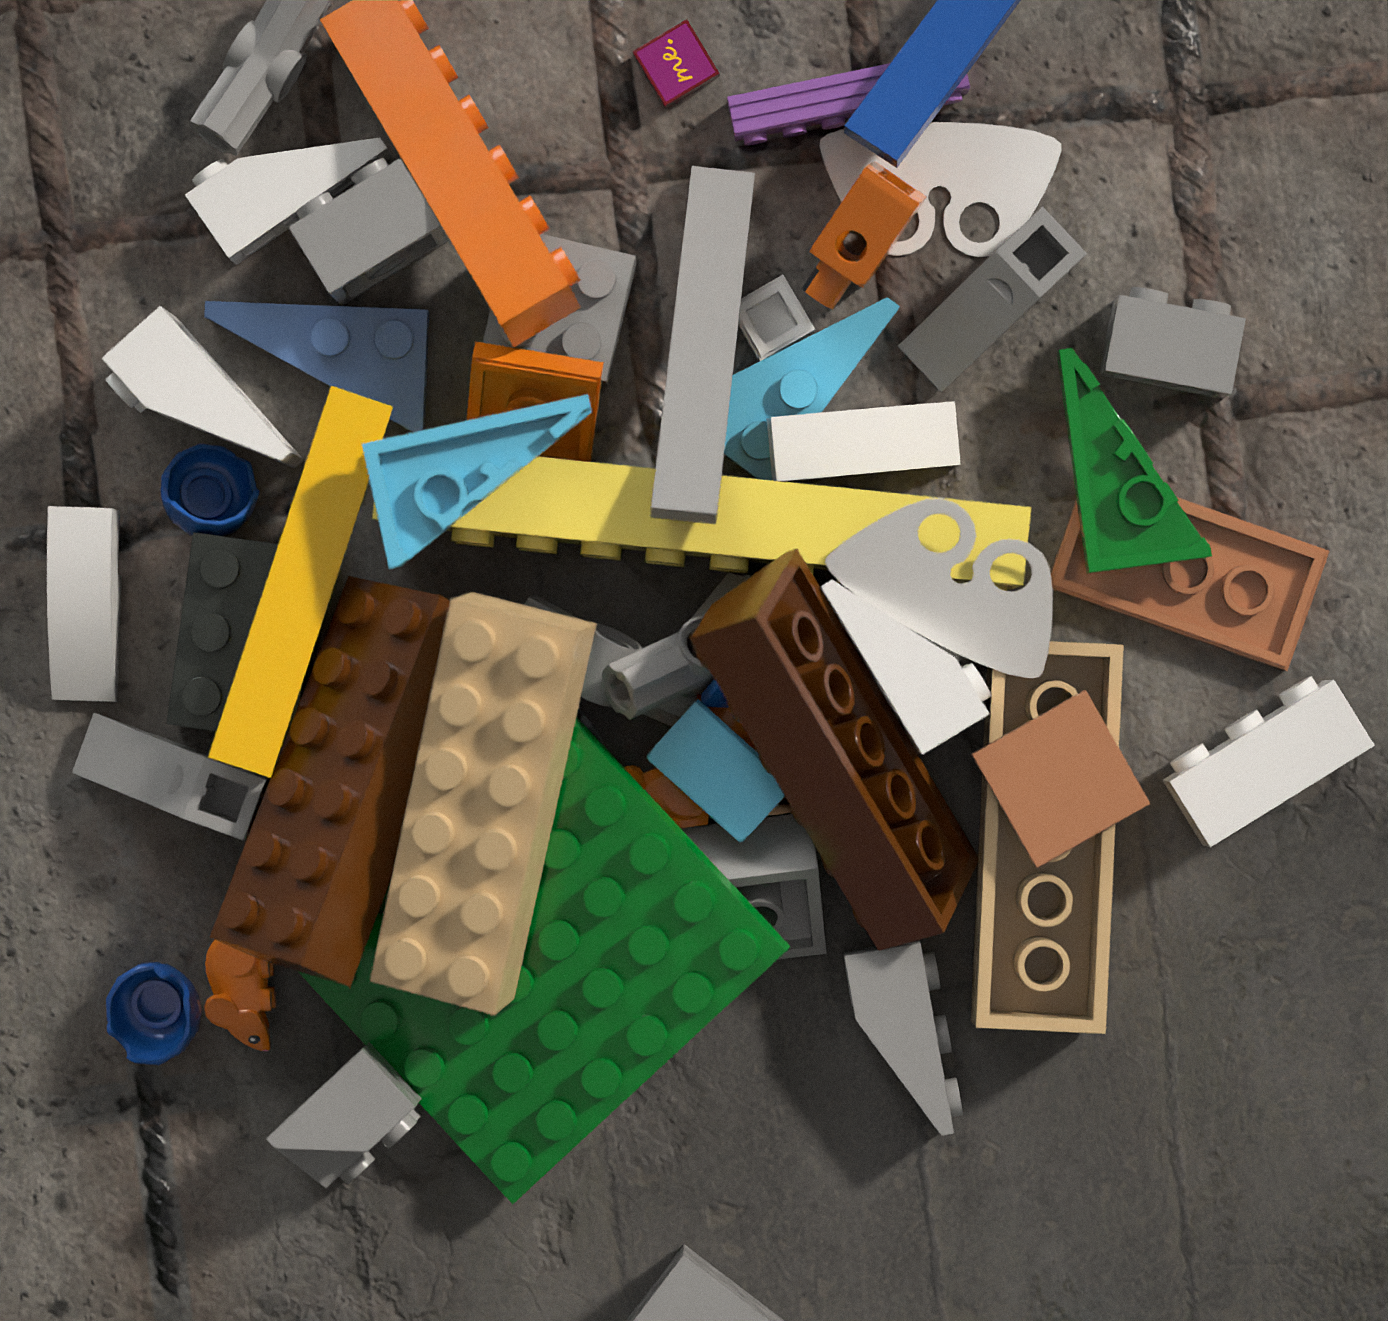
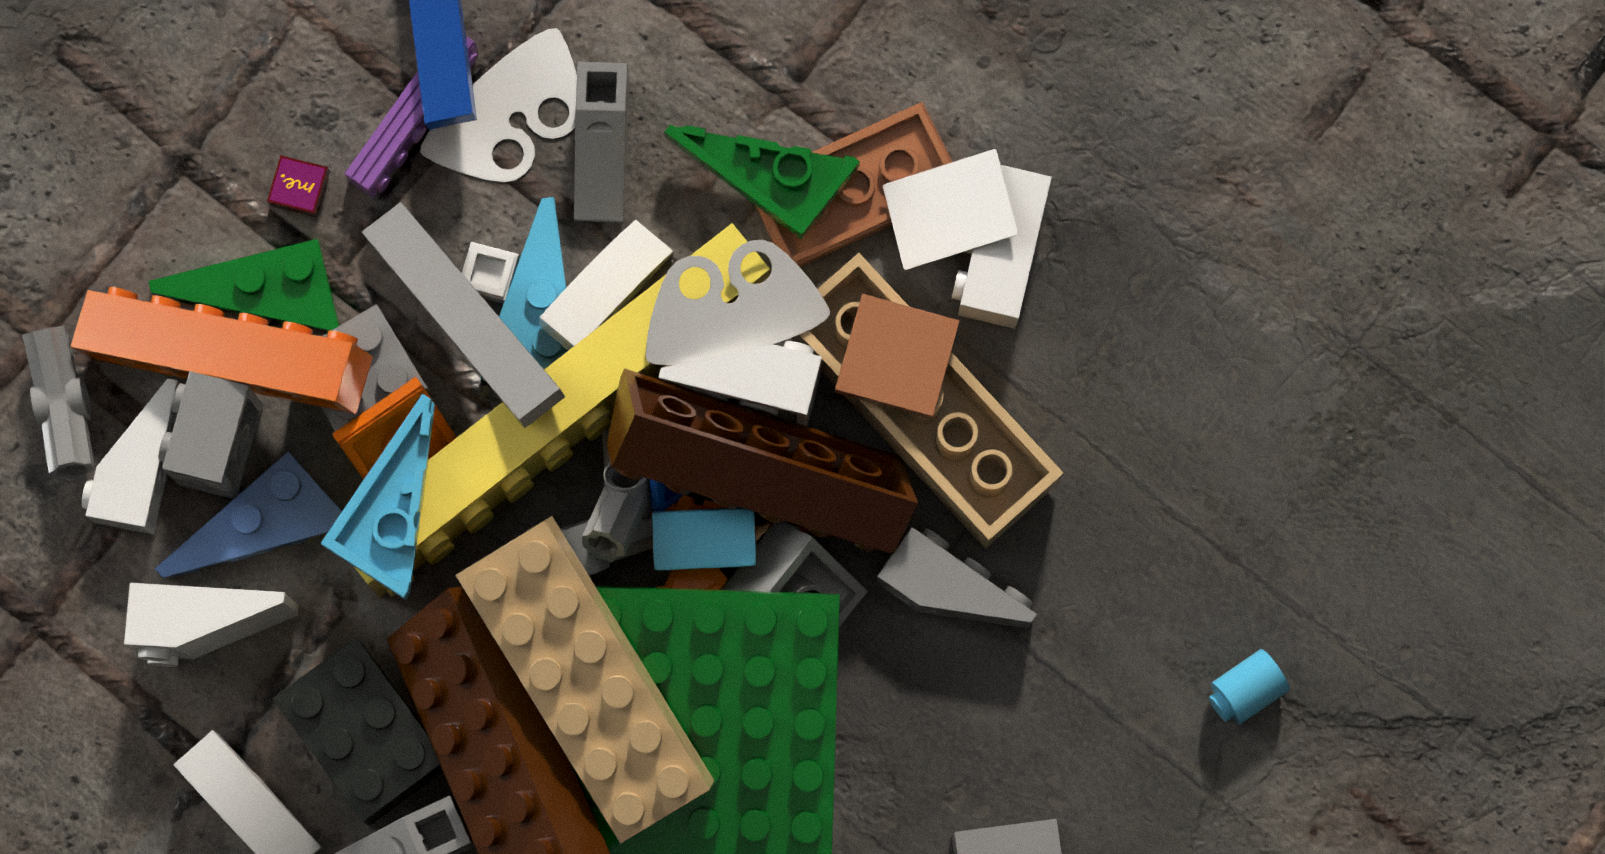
camera: 50 degrees left, 10 degrees down
blue hair [160,443,260,536] -> none
yellow tile [208,386,393,778] -> none
orange torso [802,161,927,309] -> none
light grey brick [1099,287,1246,399] -> none
none -> green wing [148,239,340,333]
none -> white sticker [883,149,1018,270]

